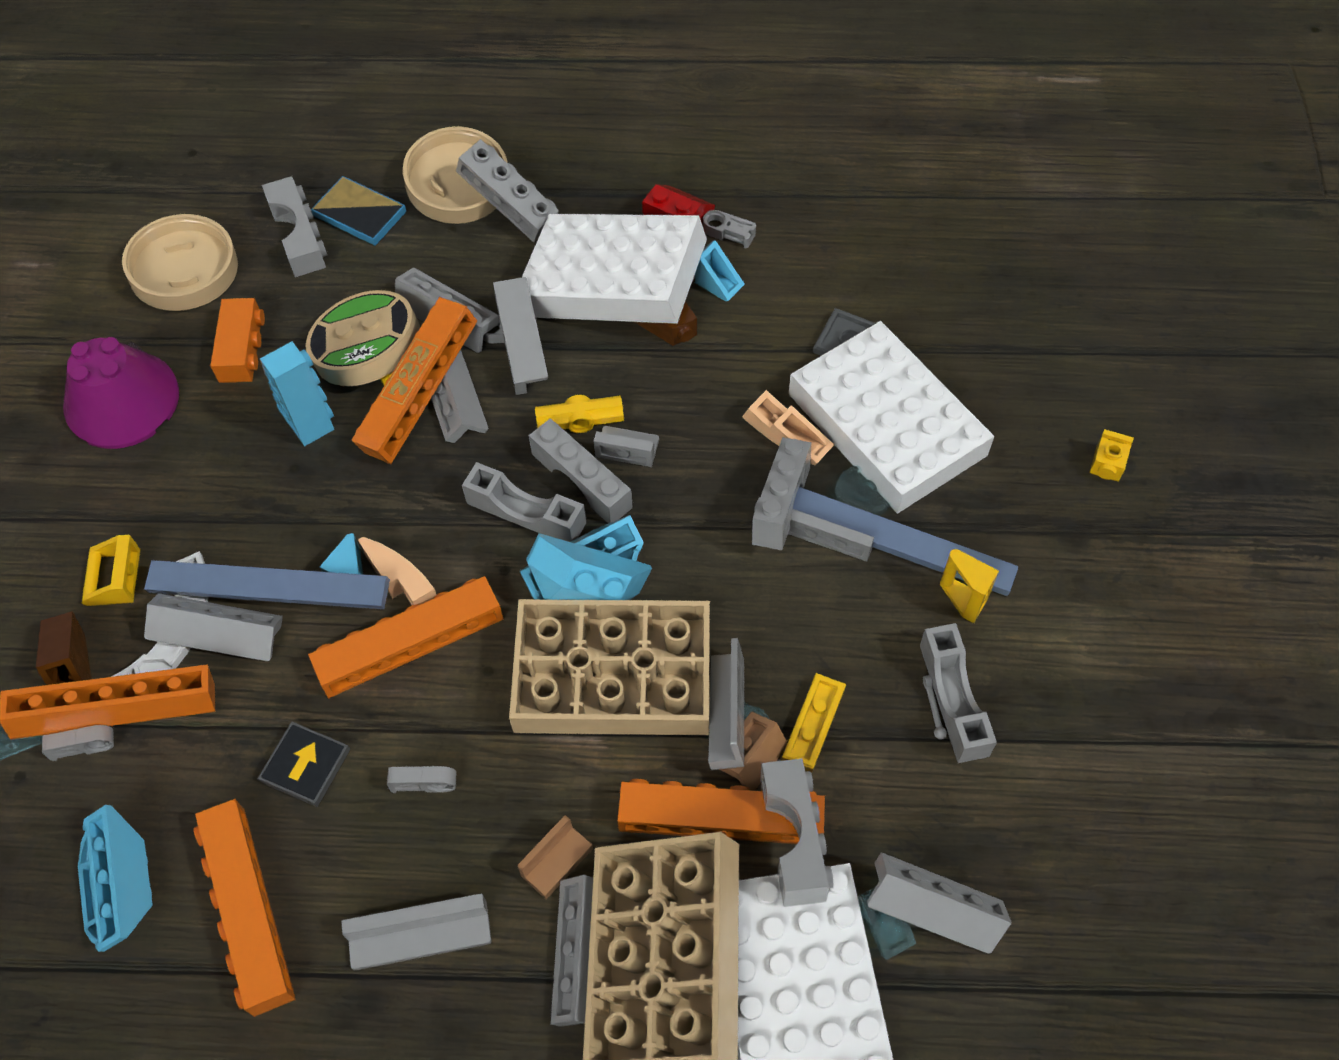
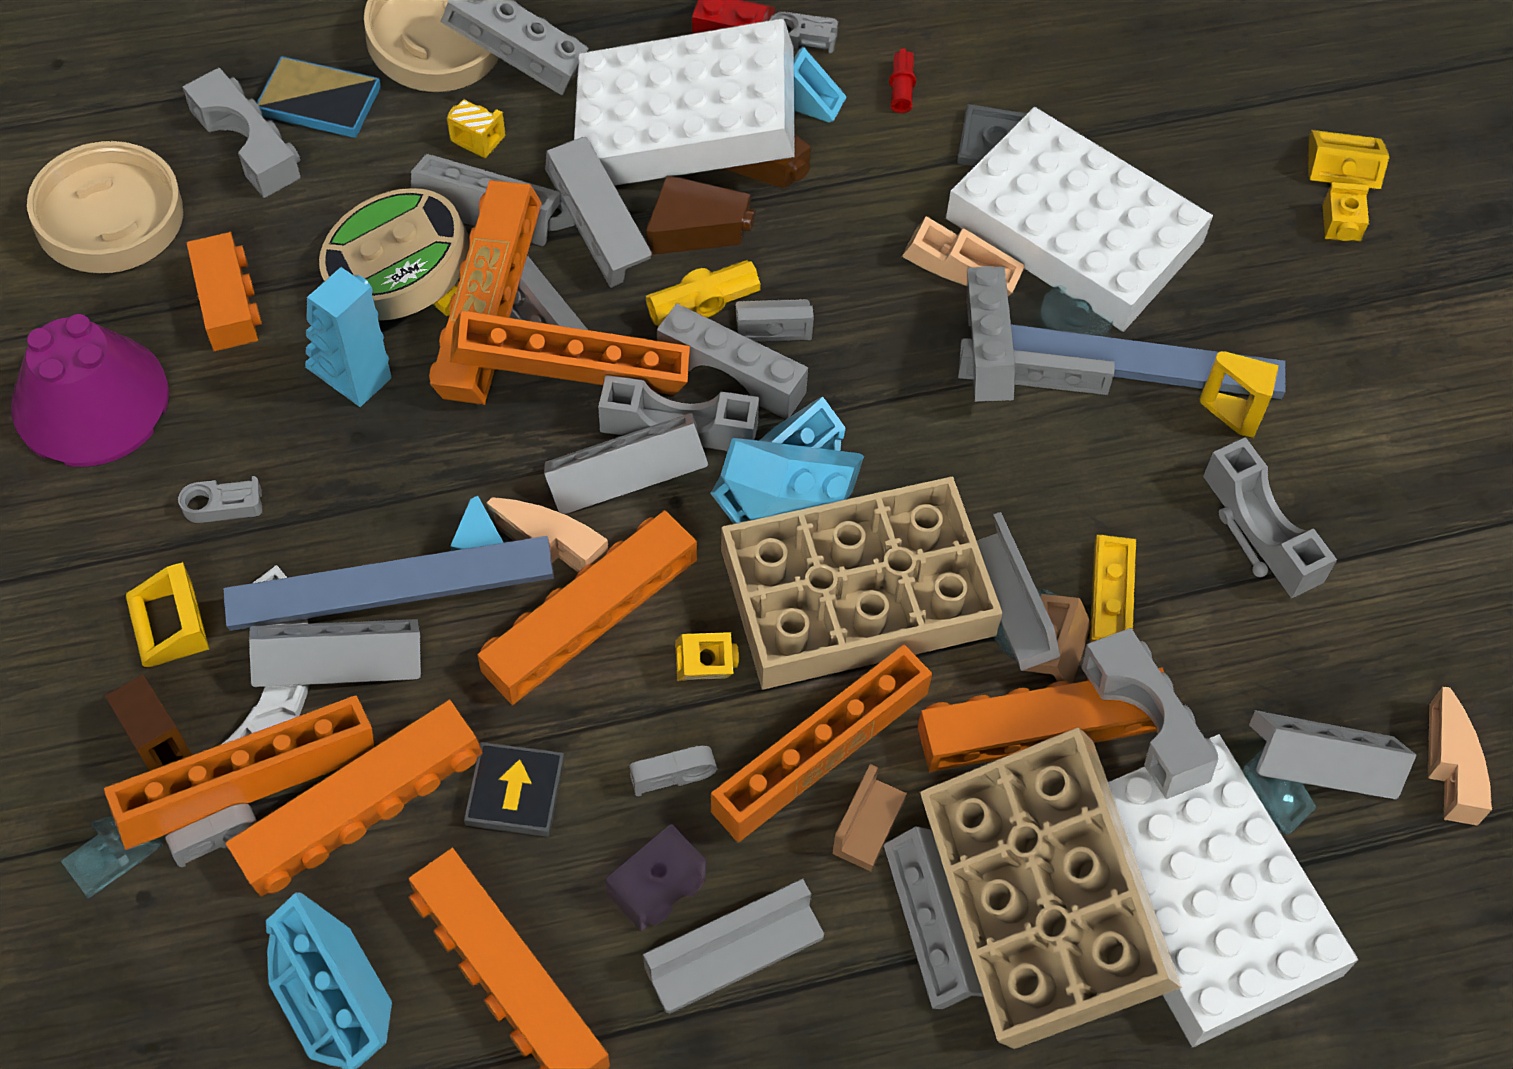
camera: 20 degrees left, 0 degrees up
none -> light grey piece [178,476,262,523]
none -> orange brick [225,700,483,897]
none -> yellow brick [447,99,505,158]
none -> orange brick [450,311,690,396]
none -> light grey panel [544,413,708,514]
none -> clear purple brick [605,824,706,931]
none -> reddish brown slope [646,175,755,255]
none -> yellow brick [675,632,739,681]
none -> orange brick [711,644,932,843]
none -> red axle [889,48,917,113]
none -> yellow tile [1308,130,1390,189]
none -> light nougat slope [1428,686,1492,826]

